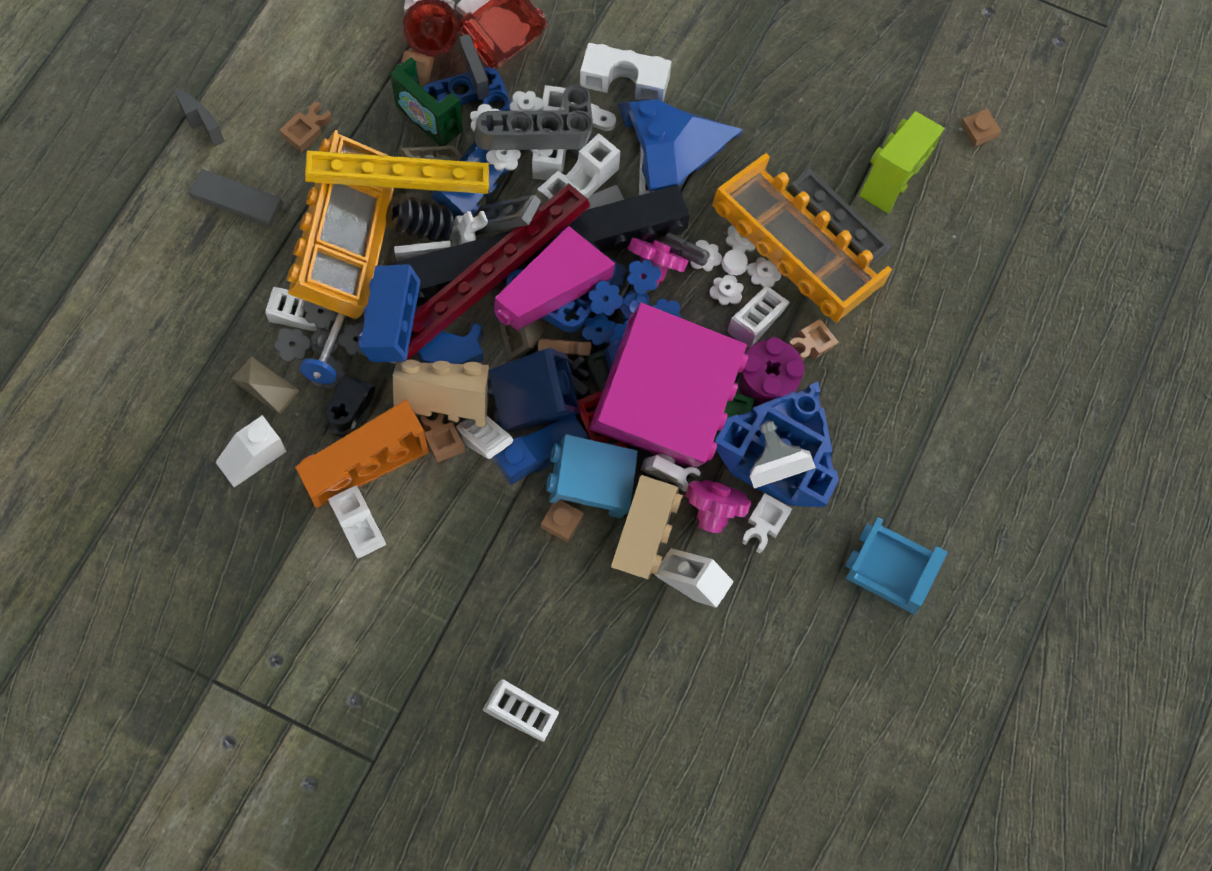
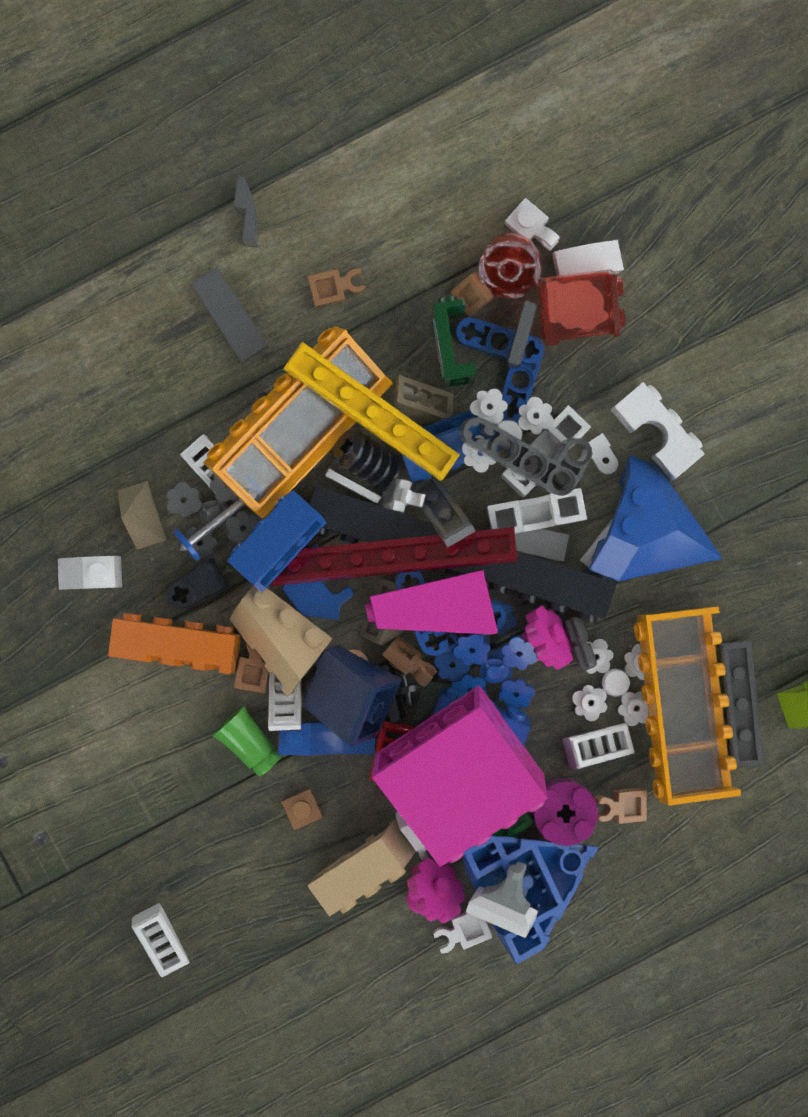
camera: 40 degrees right, 20 degrees up
white slope [328,485,386,559] -> none
dark azure panel [546,434,638,519] -> none
white slope [655,548,733,608] -> none
dark azure panel [845,517,948,615] -> none
none -> bright green plant [212,706,282,777]

